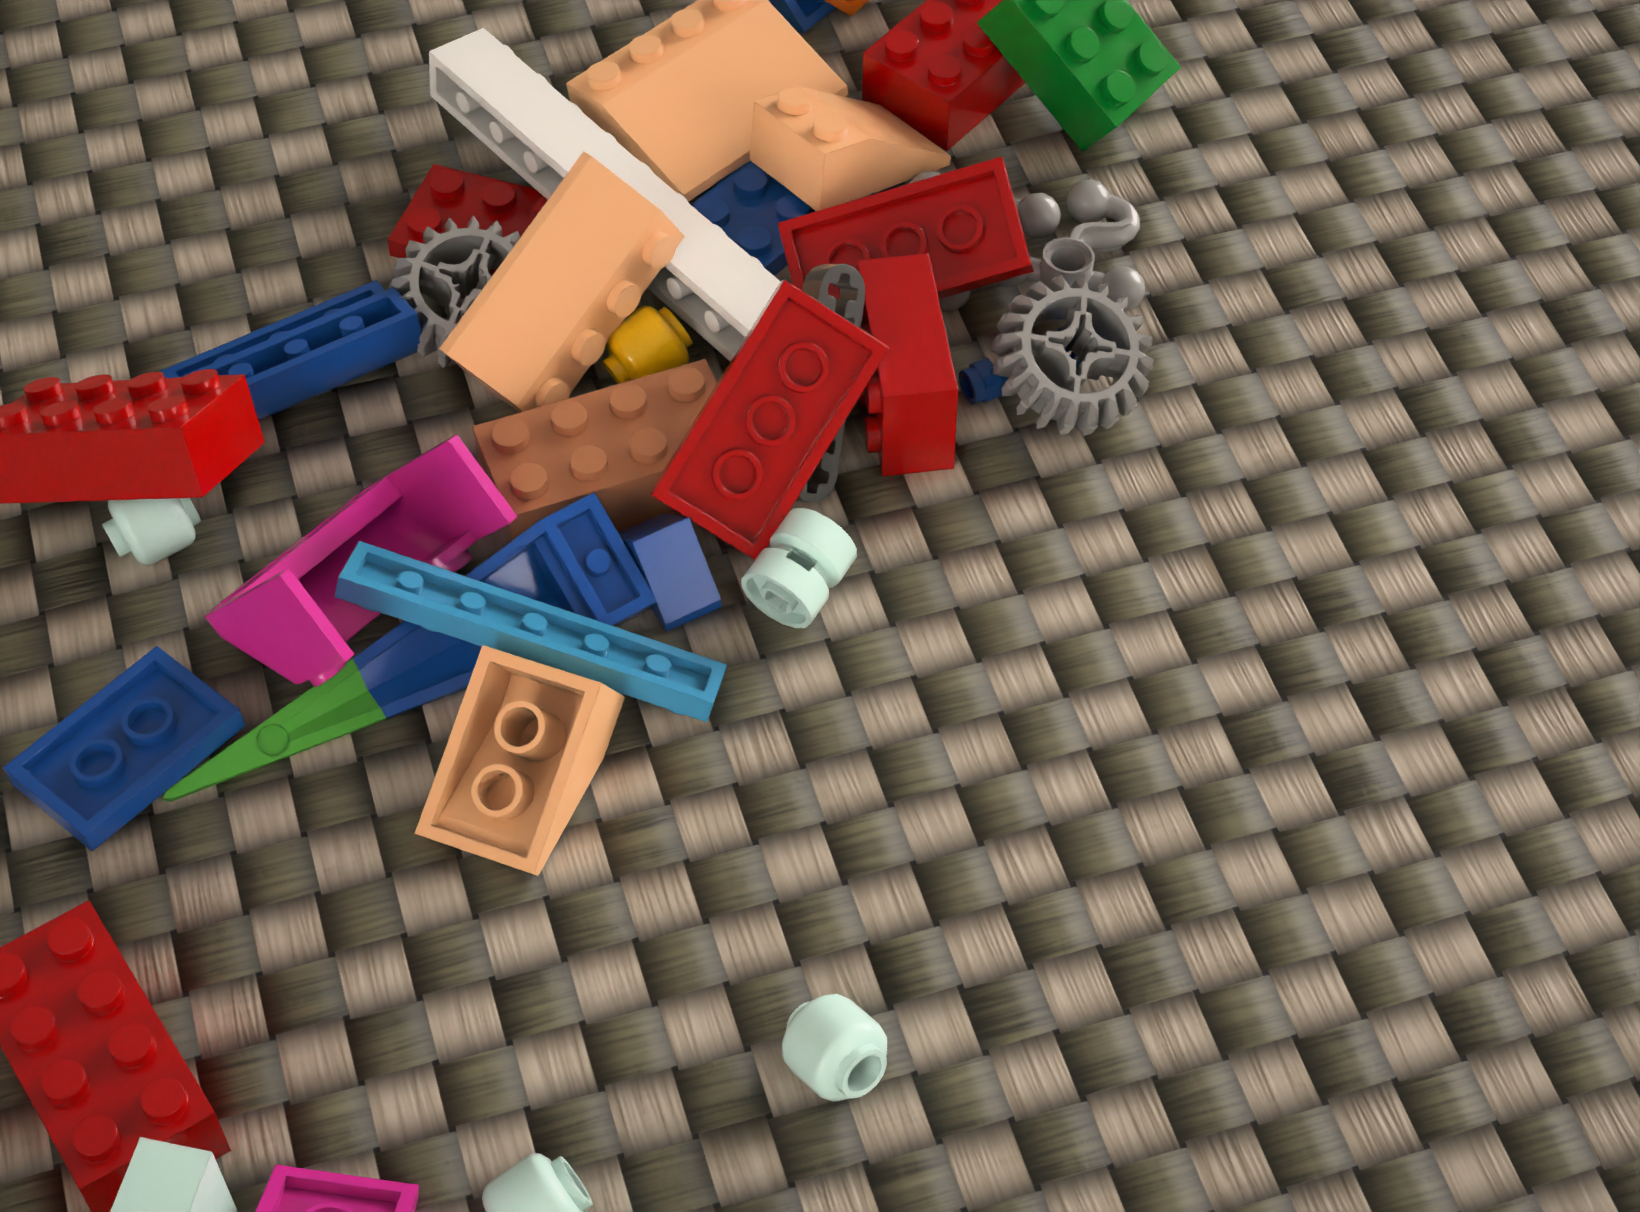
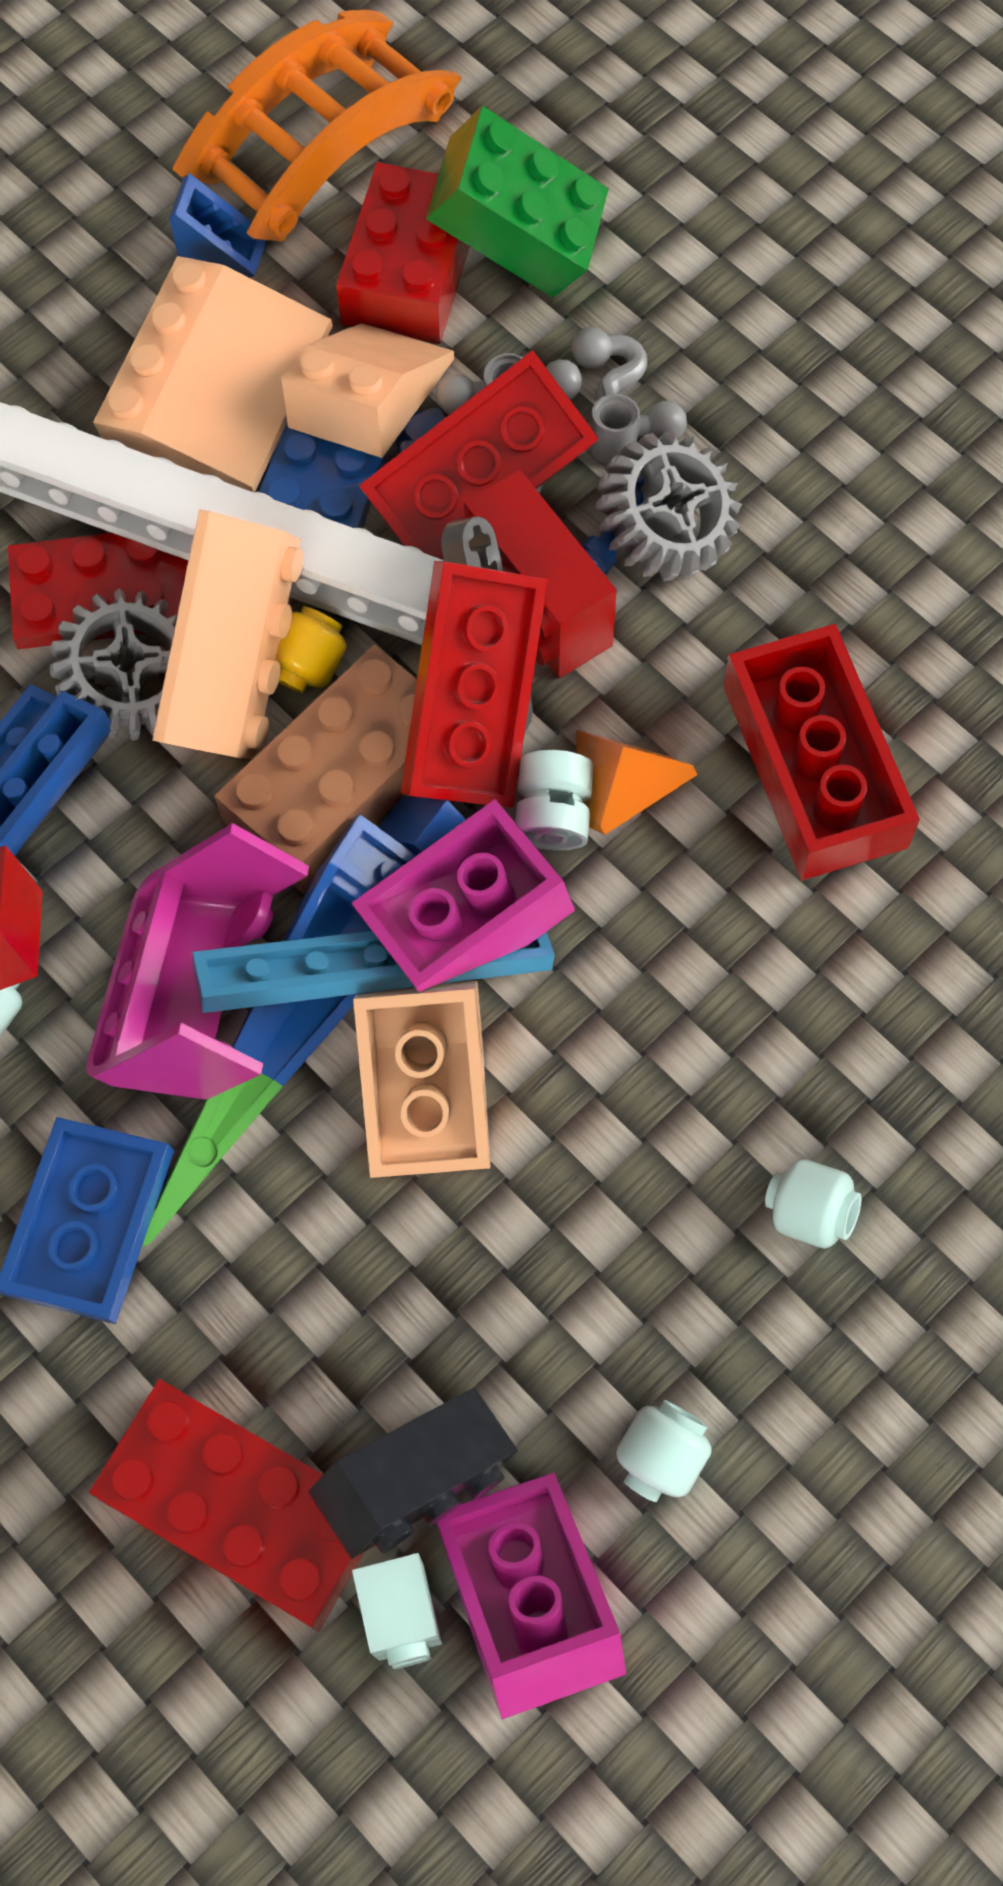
camera: 25 degrees left, 15 degrees up
none -> black brick [308,1387,518,1559]
none -> dark pink slope [352,799,575,992]
none -> orange slope [576,729,698,835]
none -> red brick [723,623,920,881]

